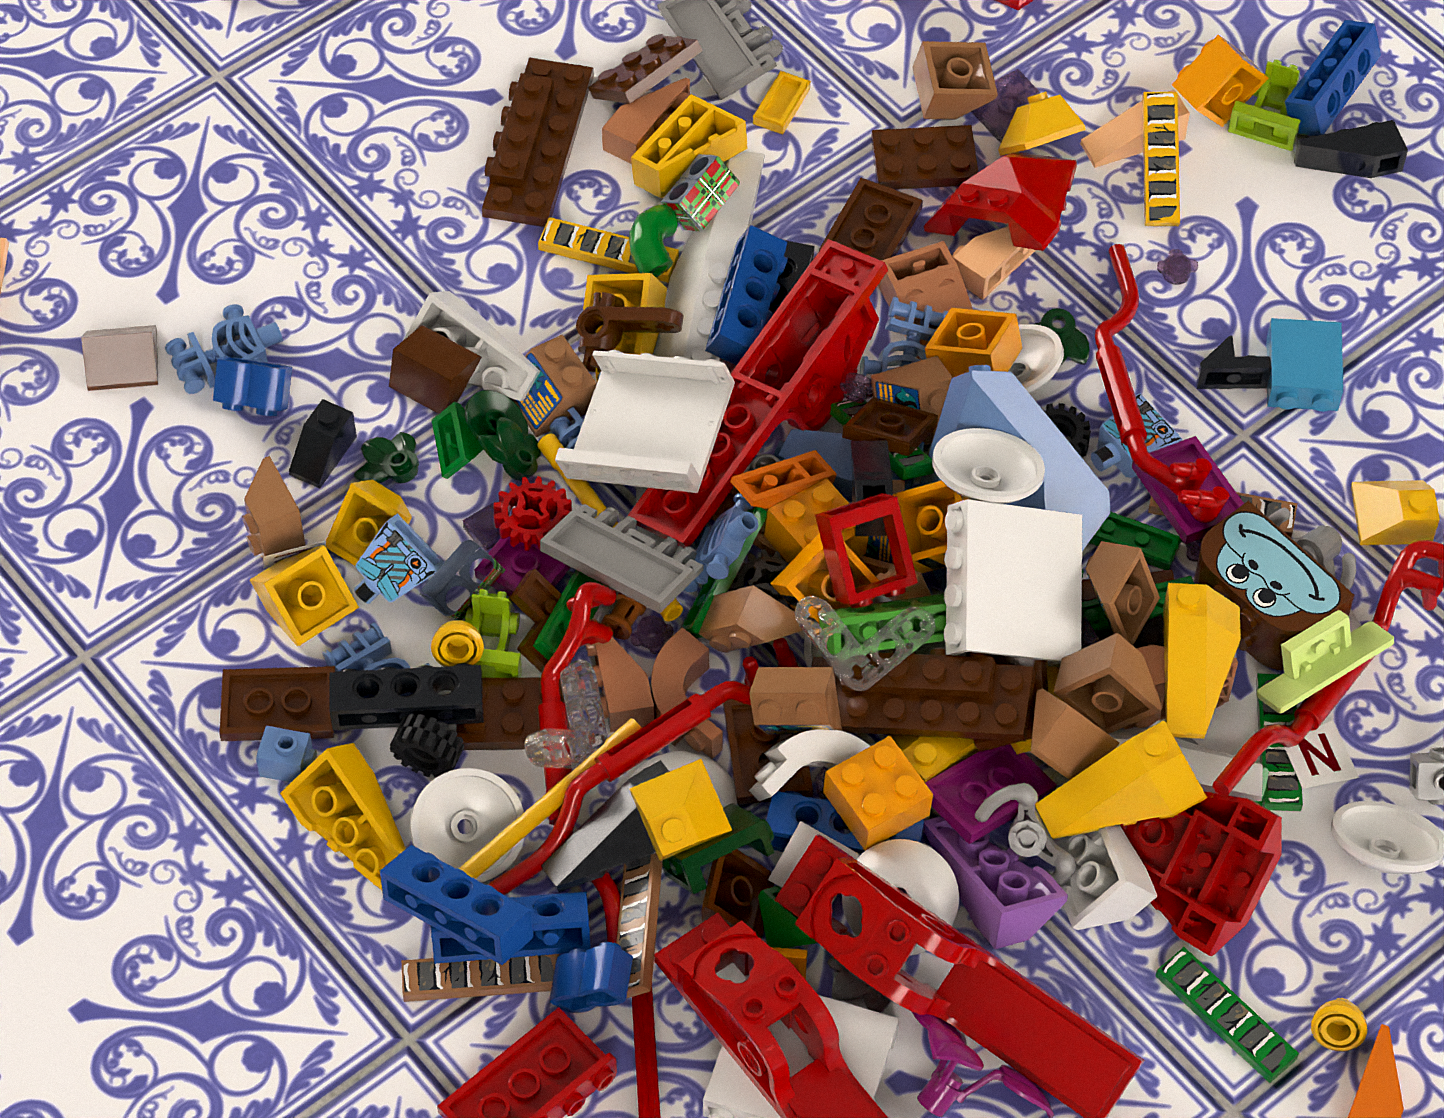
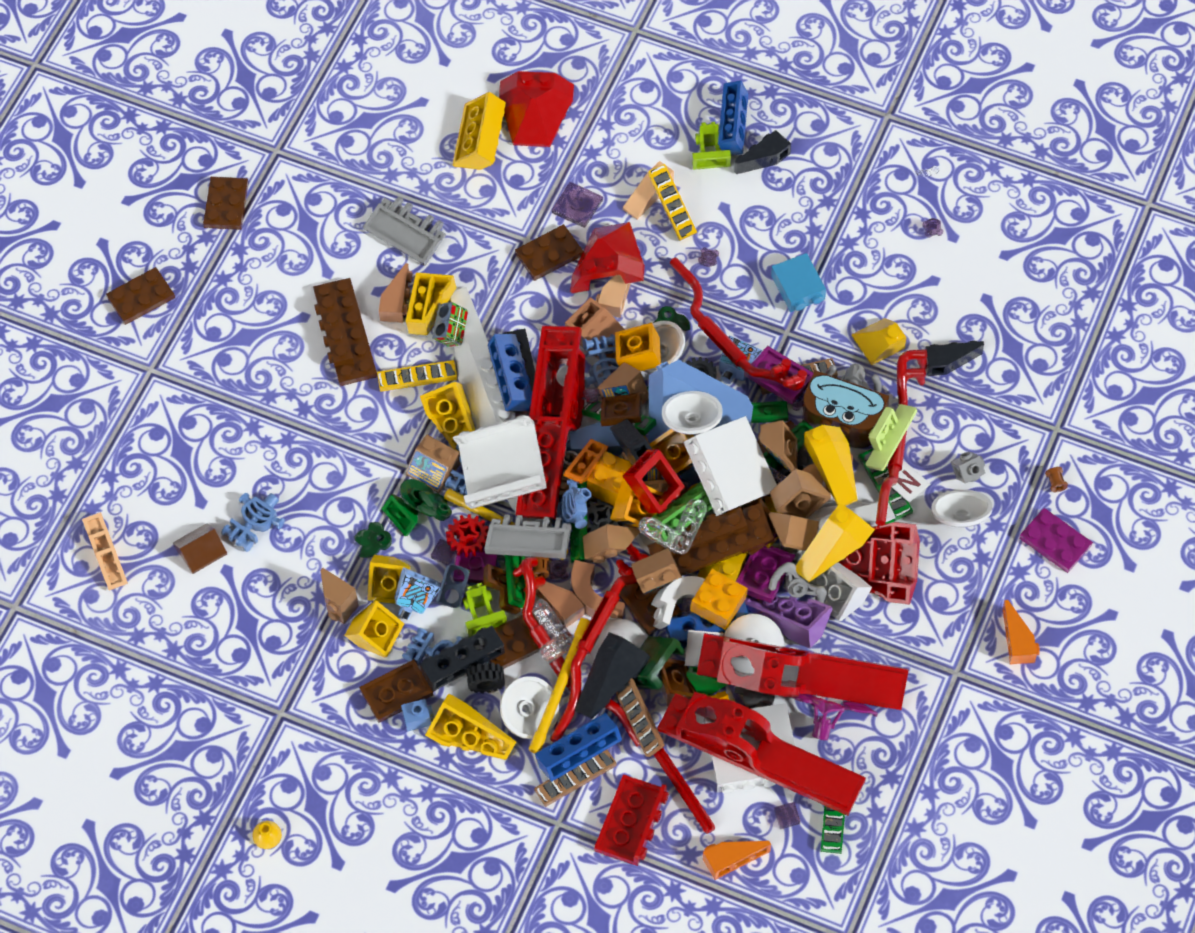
camera: 25 degrees left, 5 degrees up
blue brick [213,356,293,416] -> none
black slope [289,399,357,489] -> none
blue brick [380,845,533,965] -> none
reddish brown slope [389,325,482,414] -> none
white wedge [403,291,540,401] -> none
yellow brick [431,620,484,667] -> none
blue brick [549,942,633,1013] -> none
reddish brown piece [576,292,684,373] -> none
reddish brown plate [588,34,703,104] -> none
green cylinder [629,205,678,277] -> none
yellow slope [629,759,732,861] -> none
yellow tile [753,70,811,135] -> none
reddish brown plate [819,177,923,260] -> none
medium nougat slope [912,41,998,119] -> none
yellow slope [998,91,1086,156] -> none
tile [1155,947,1299,1083] -> none
light orange brick [1171,35,1269,127] -> none
black slope [1196,335,1272,389] -> none
yellow brick [1311,998,1367,1051] -> none

